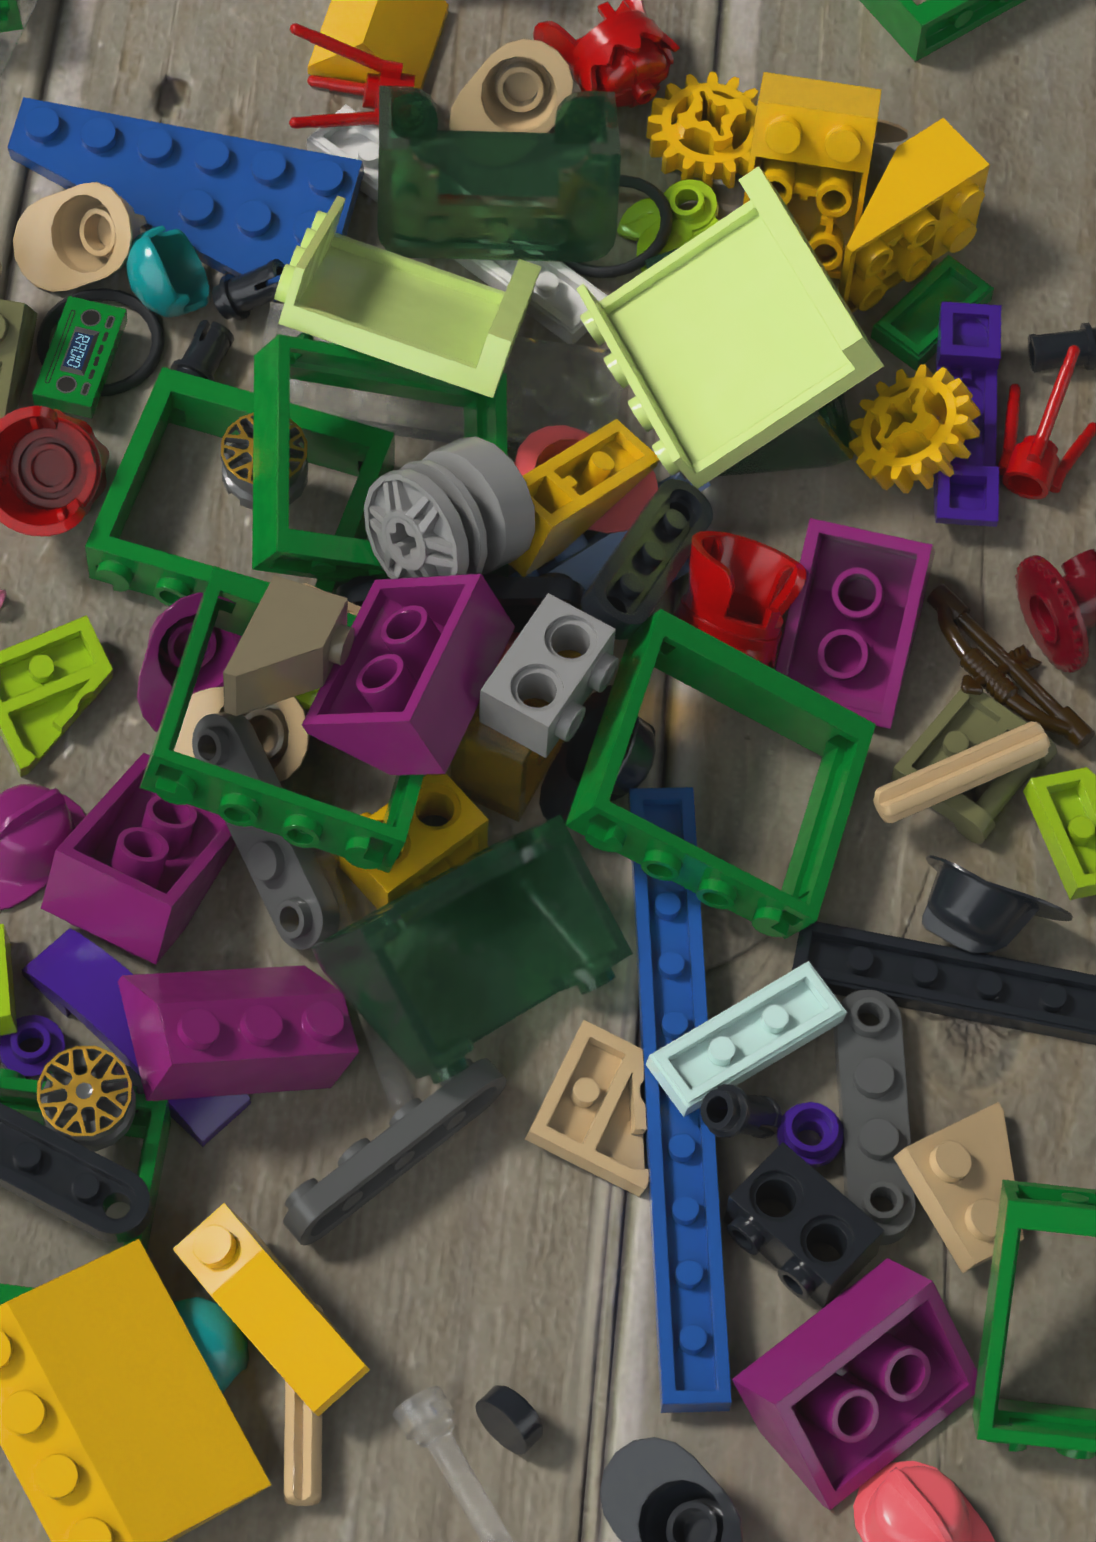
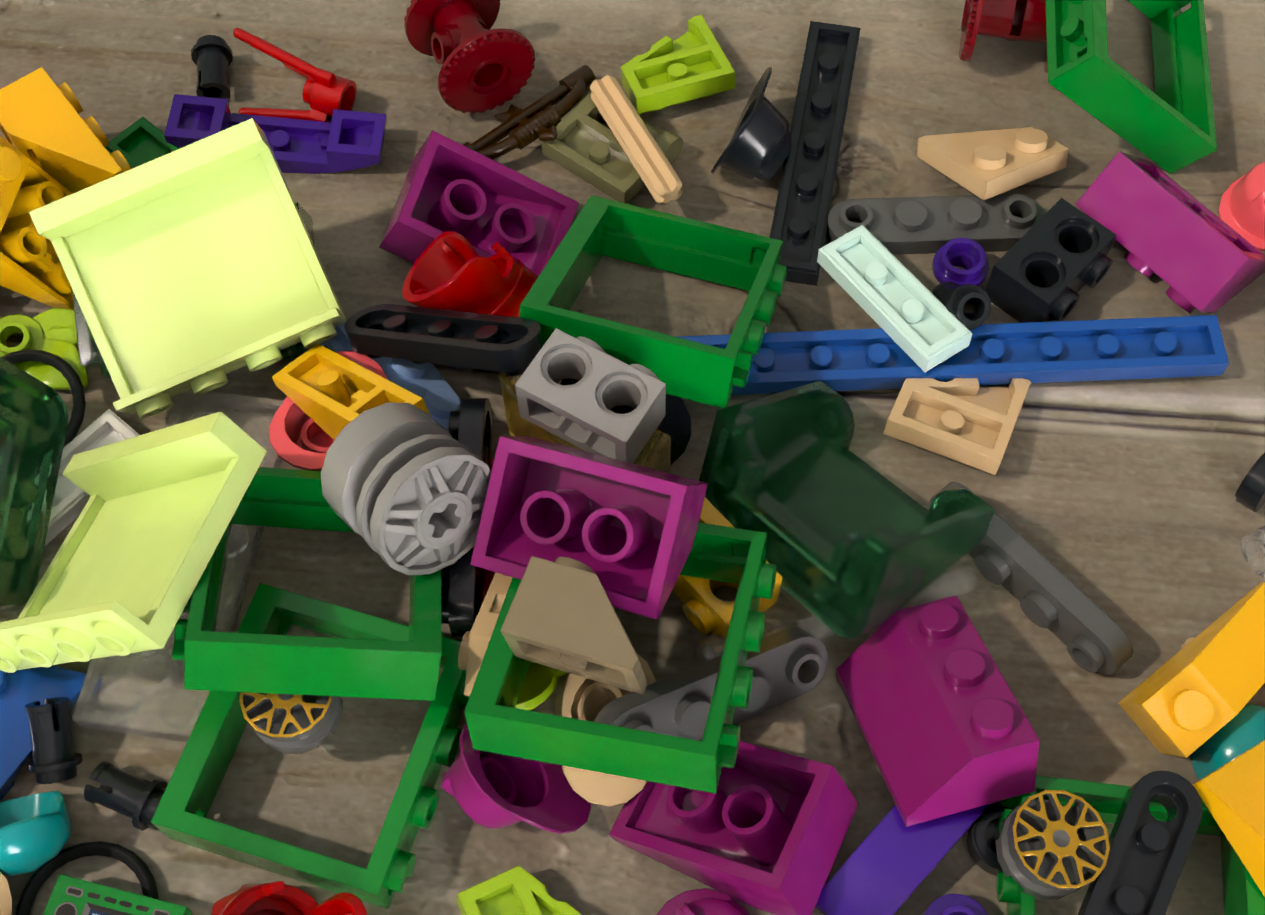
camera: 85 degrees left, 0 degrees up
yellow gear [849,364,981,494] -> none

